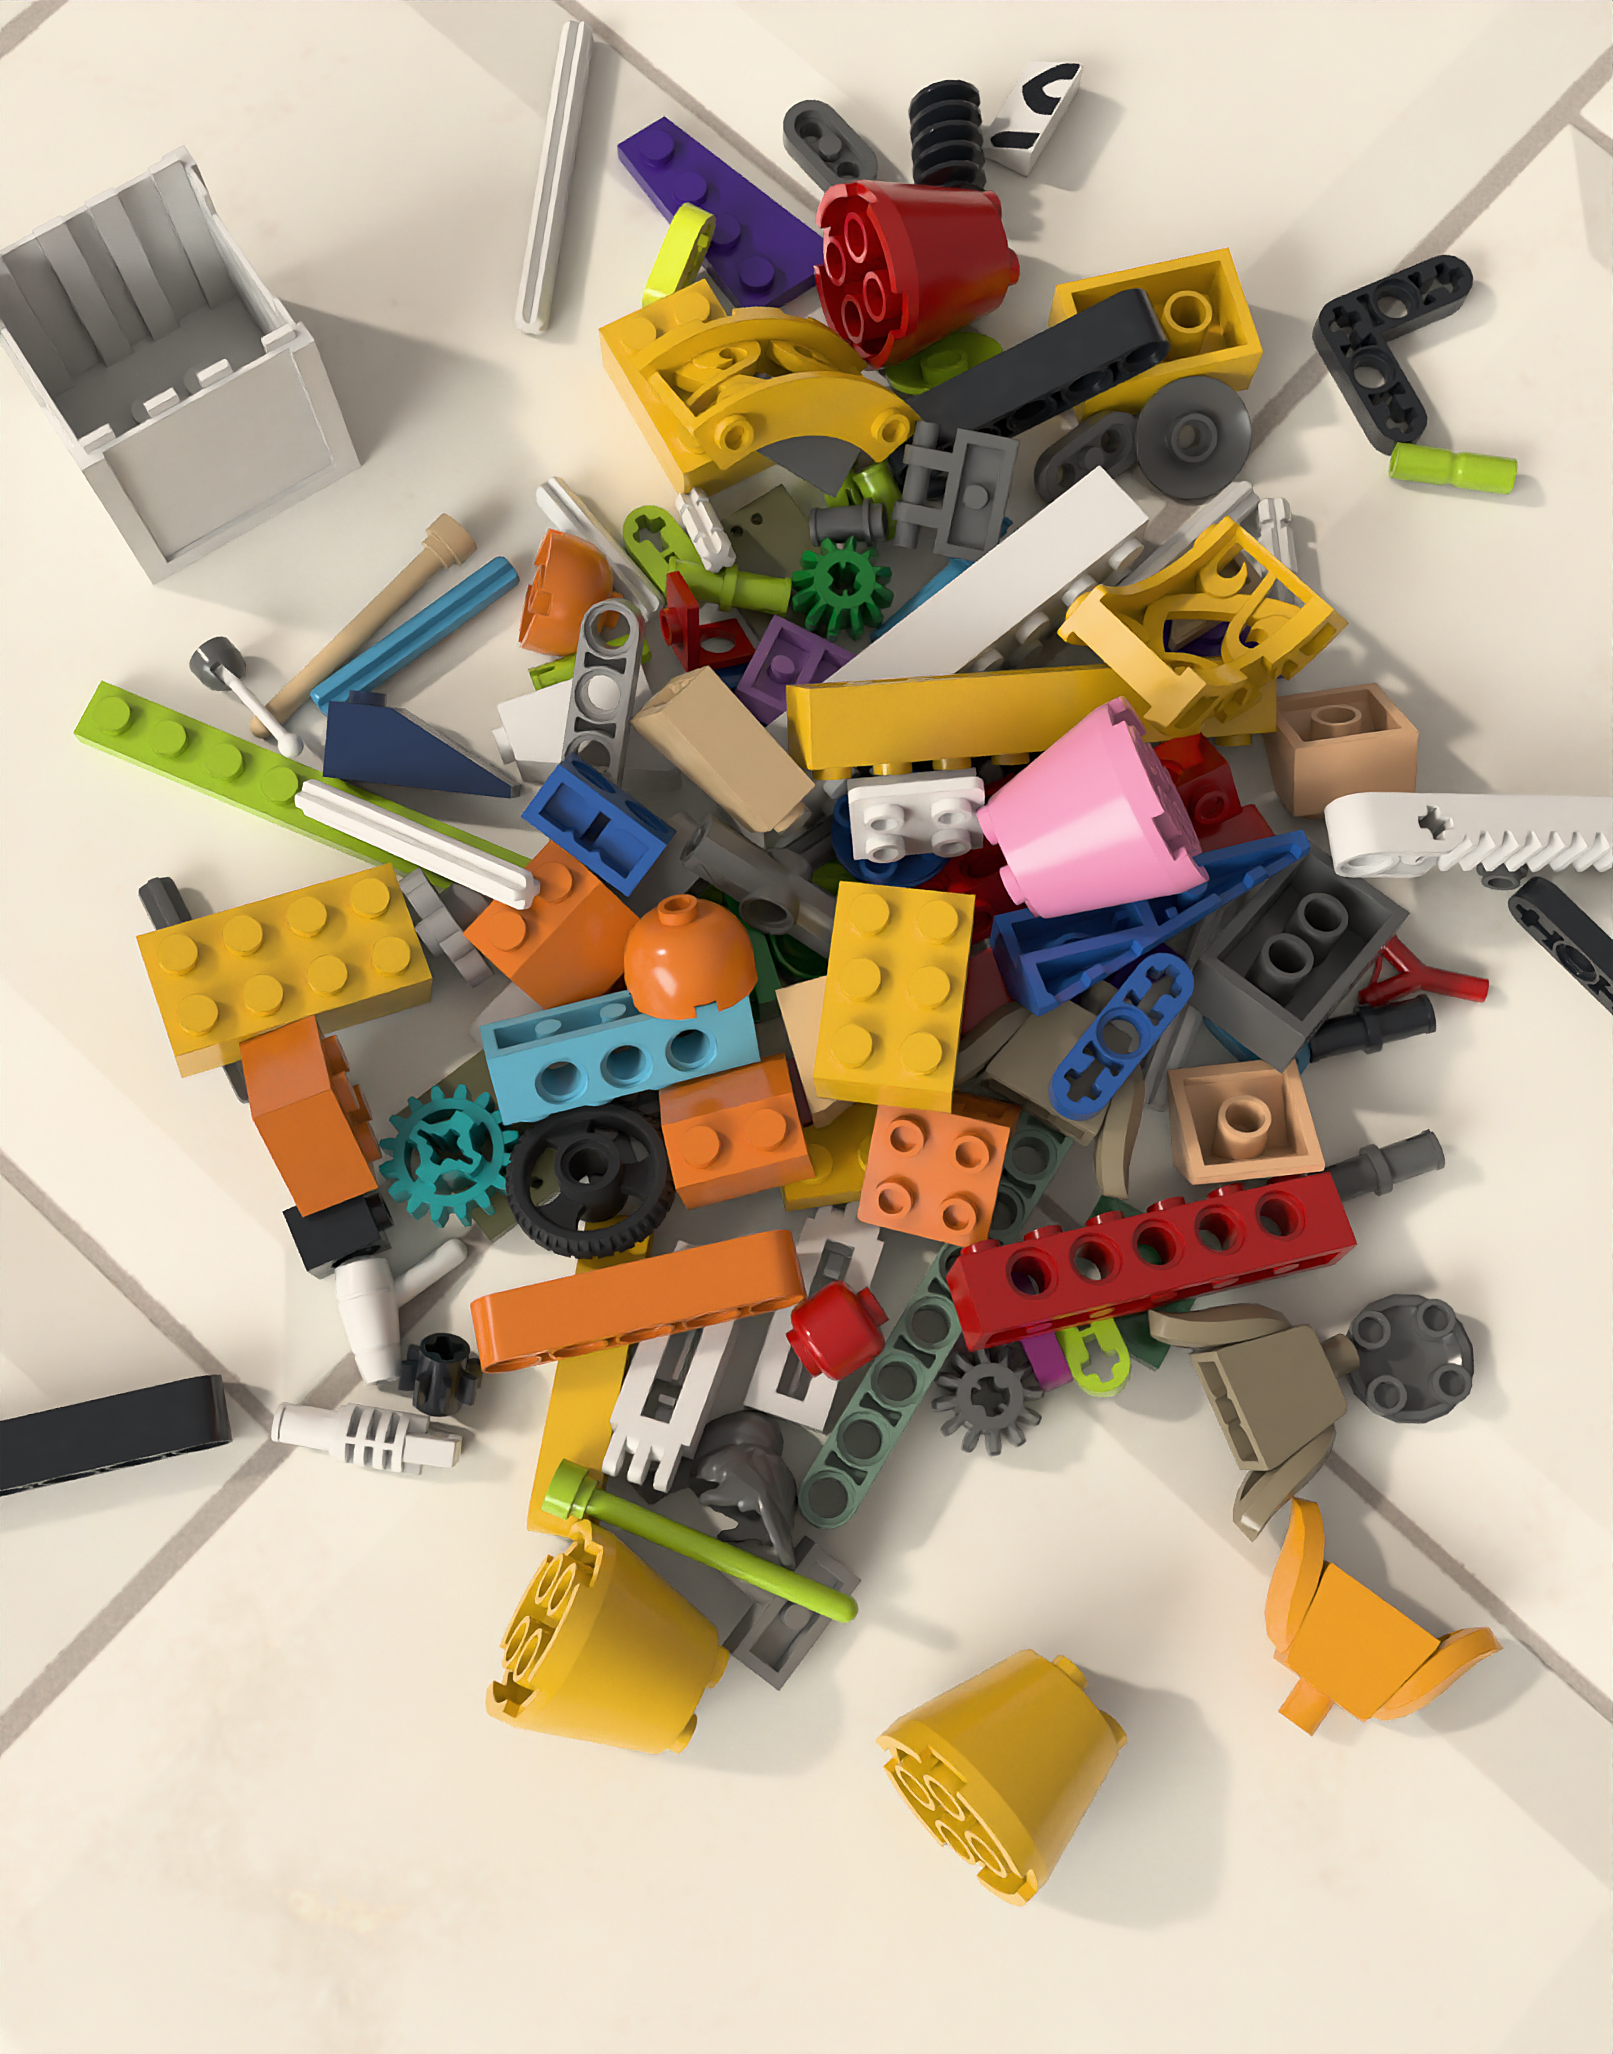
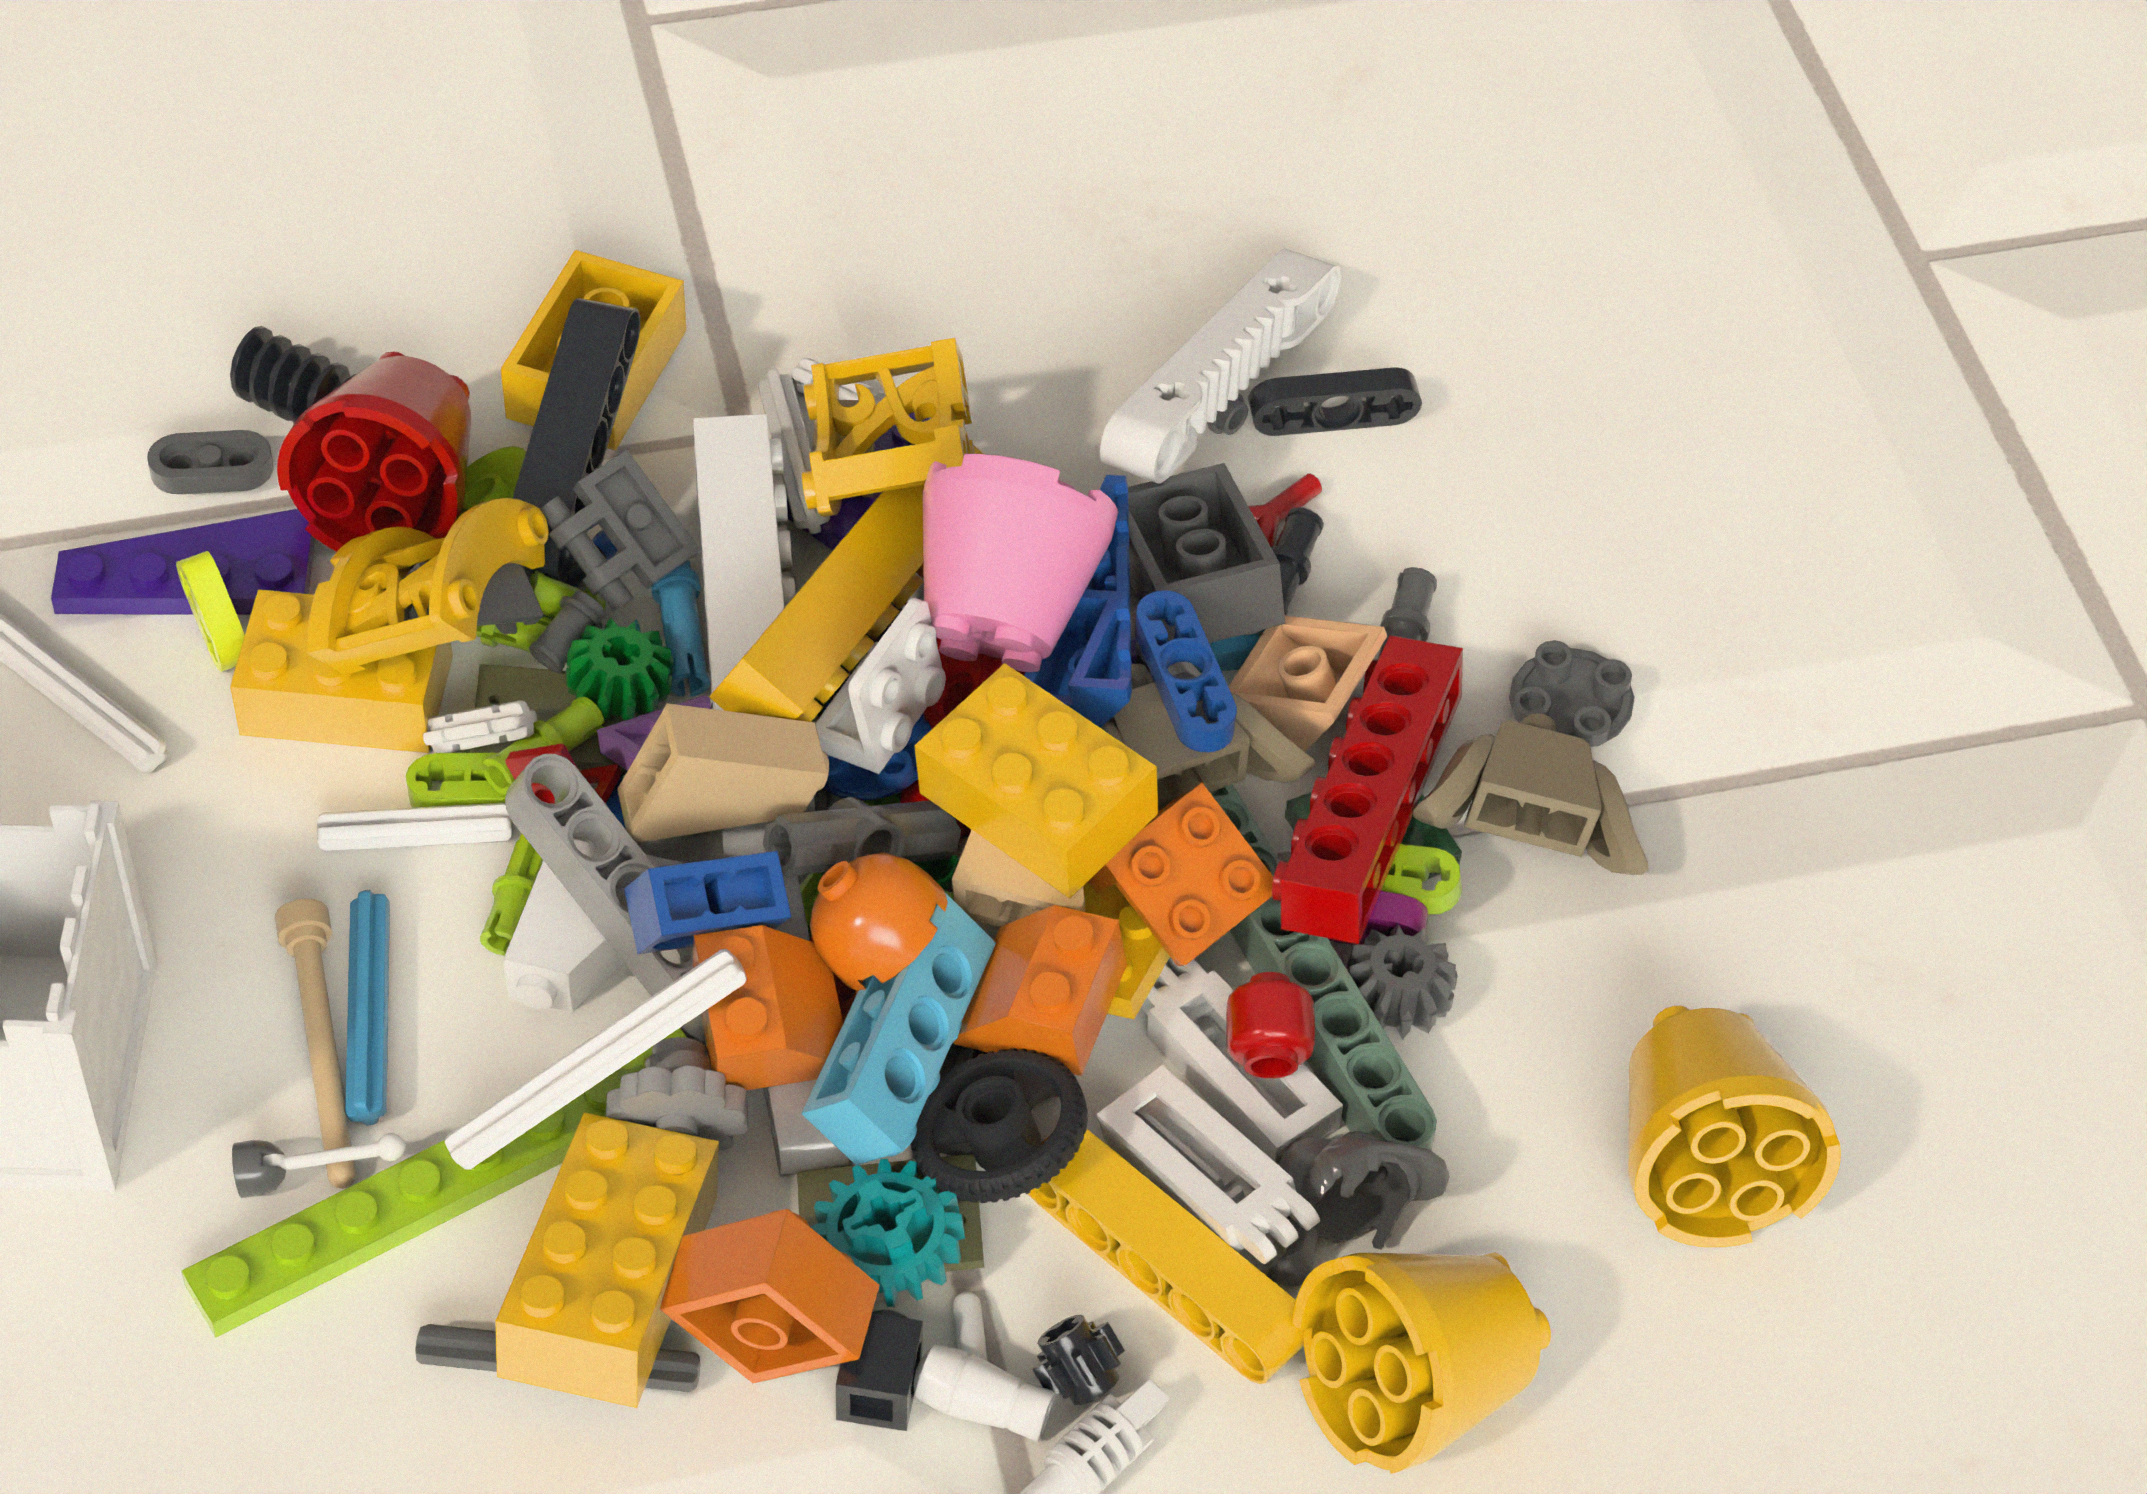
camera: 55 degrees left, 25 degrees down
dark blue slope [322,690,521,799] -> none
orange beam [470,1230,807,1374] -> none
orange cylinder [518,528,623,657] -> none
lime piece [541,1458,858,1623] -> none
light grey plate [717,1535,862,1691] -> none
white slope [981,61,1083,177] -> none
dark grey plate [1034,410,1138,503] -> none
dark grey dish [1134,376,1252,499] -> none
light nougat slope [1262,683,1419,819] -> none
light orange torso [1264,1496,1504,1736] -> none
black beam [1312,254,1473,456] -> none
lime piece [1389,442,1517,495] -> none

